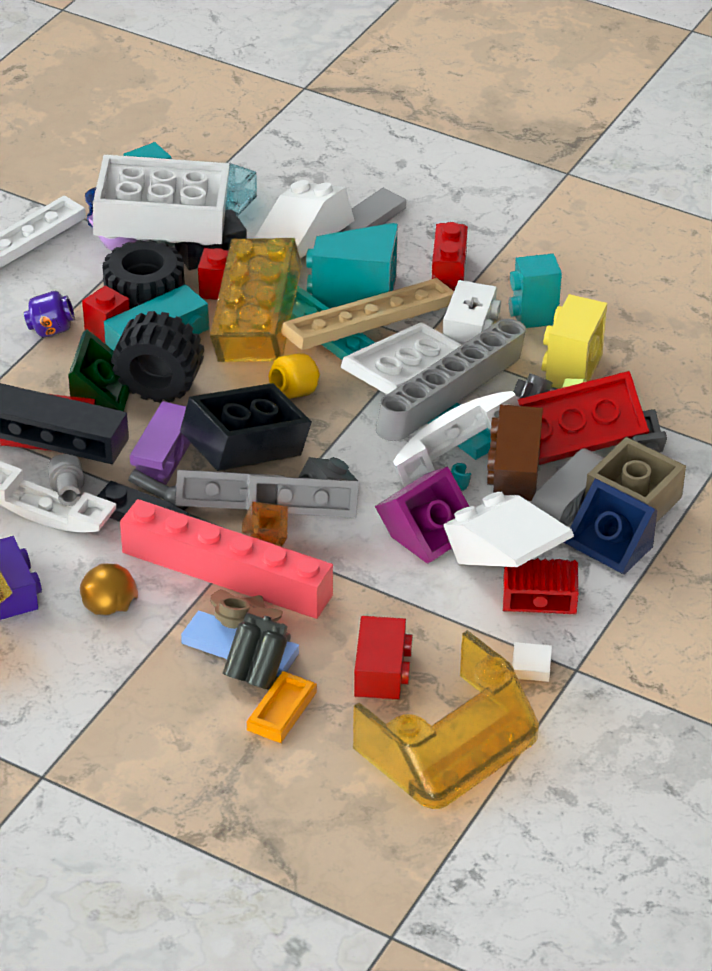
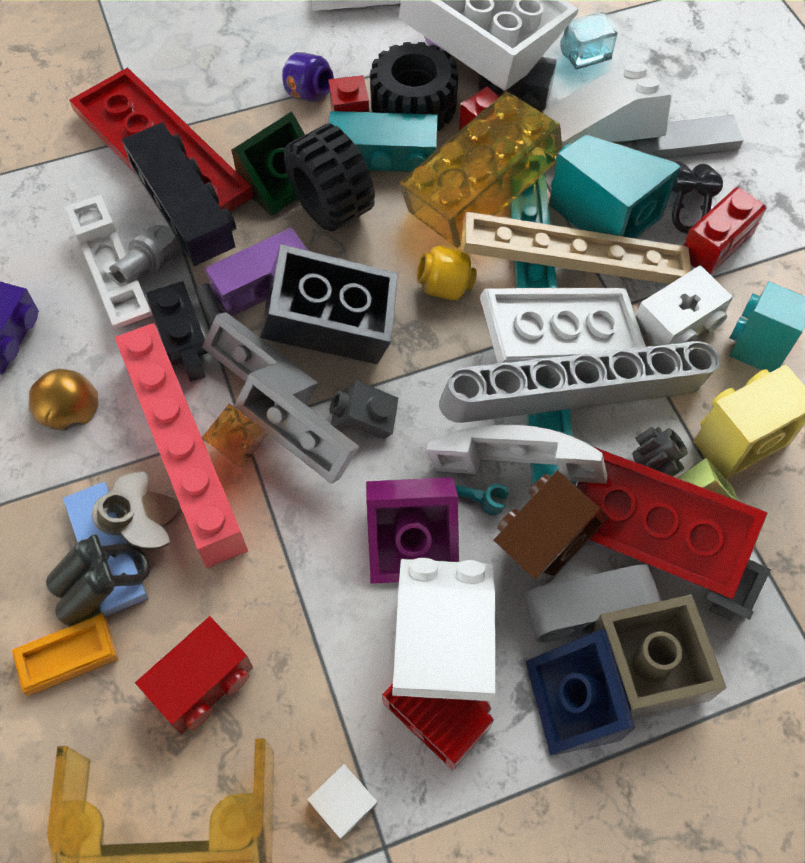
camera: 40 degrees right, 20 degrees up
none -> black piece [672,161,723,234]

